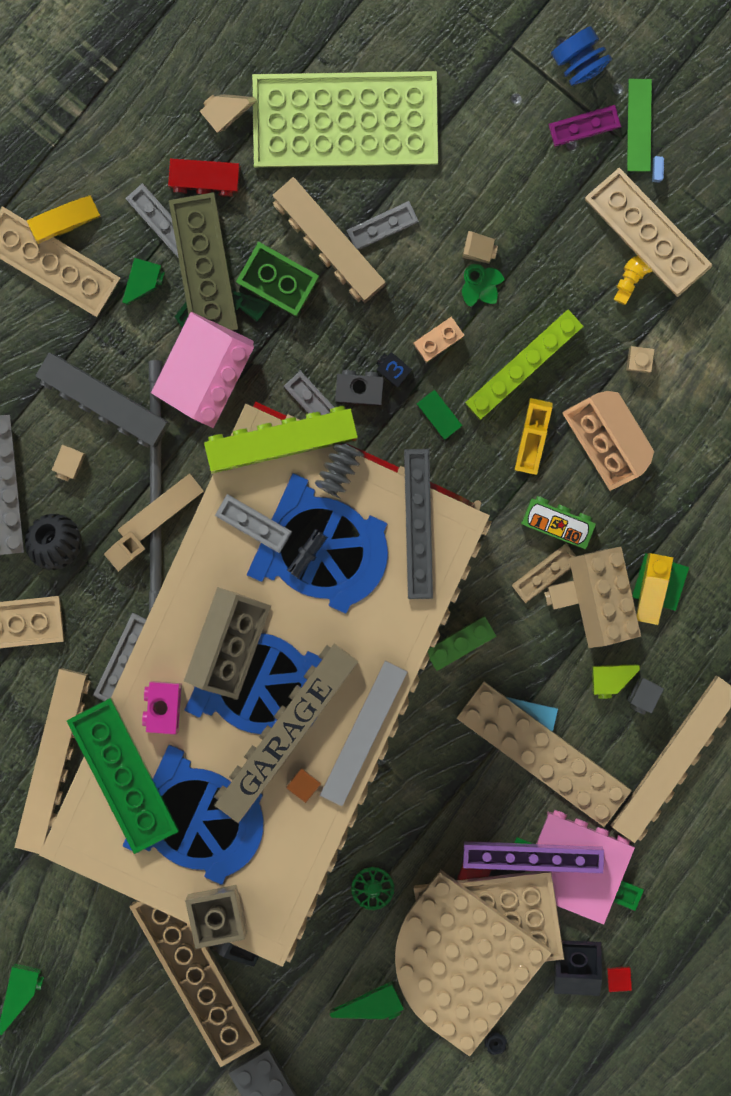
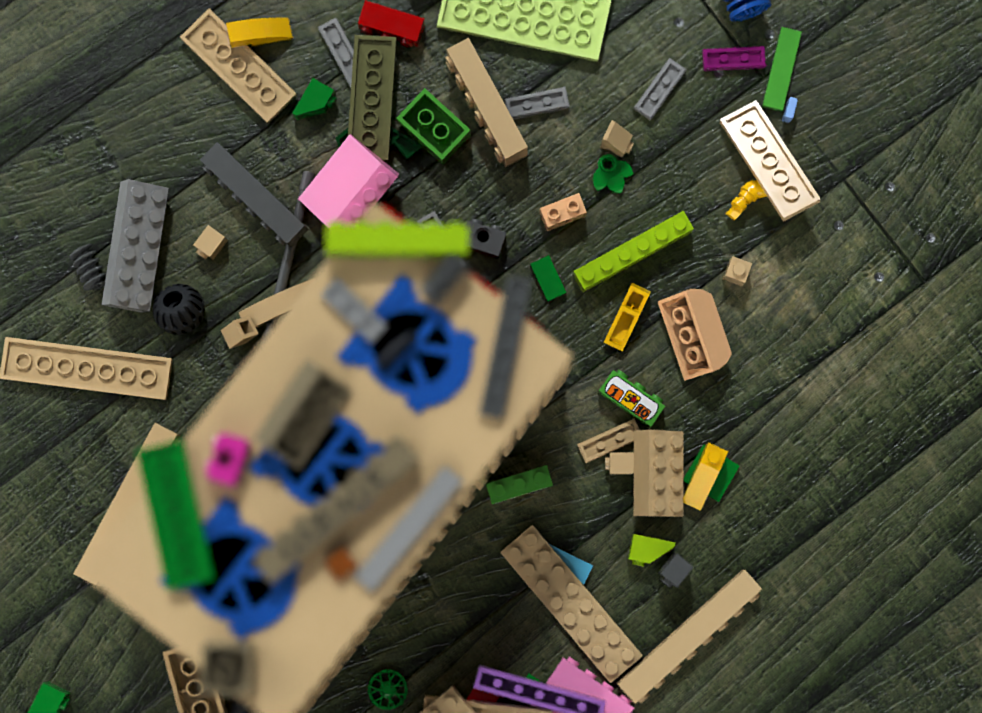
camera: 10 degrees right, 5 degrees down
black brick [376,352,412,388] -> none
none -> light grey tile [634,58,686,121]

